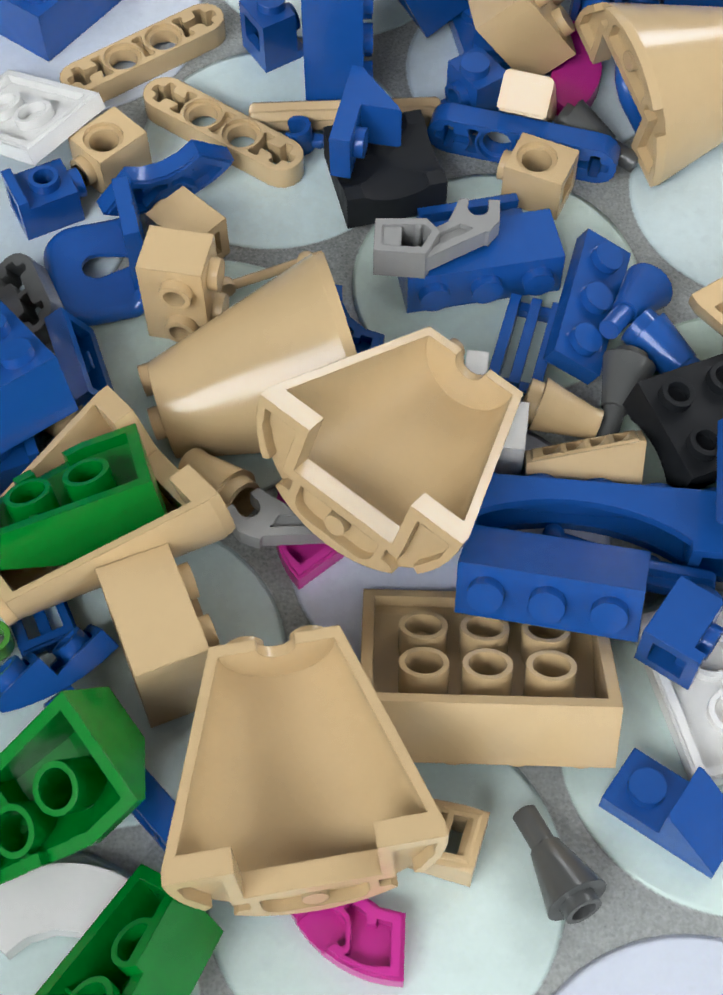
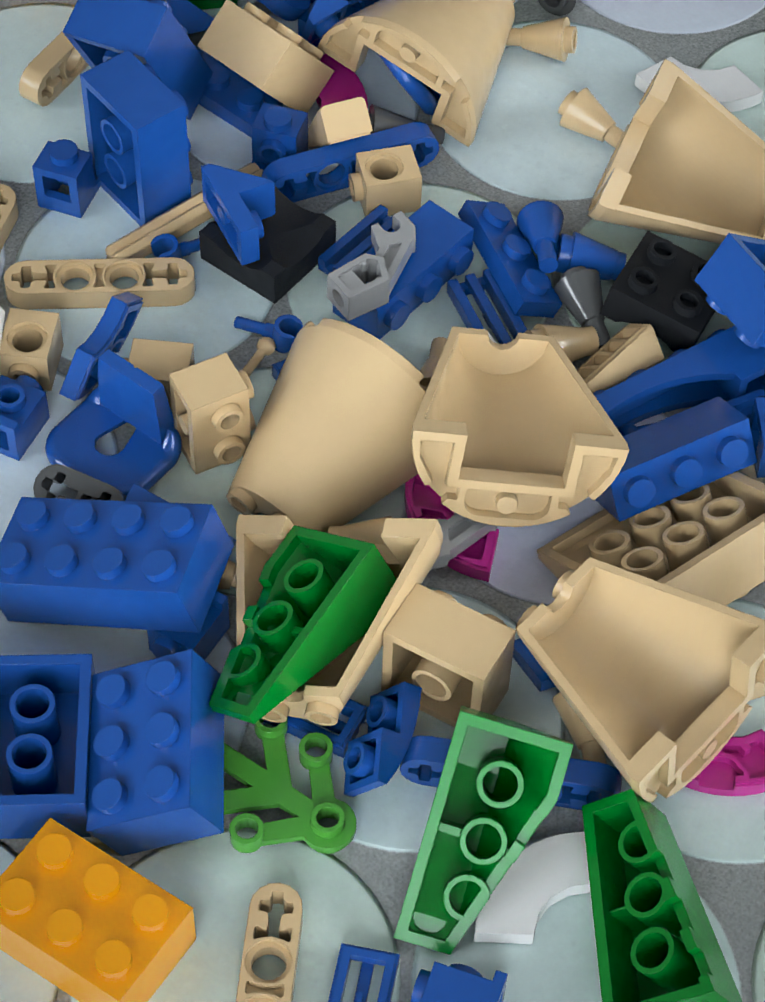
camera: 40 degrees left, 5 degrees down
none -> blue hand [234,314,303,353]

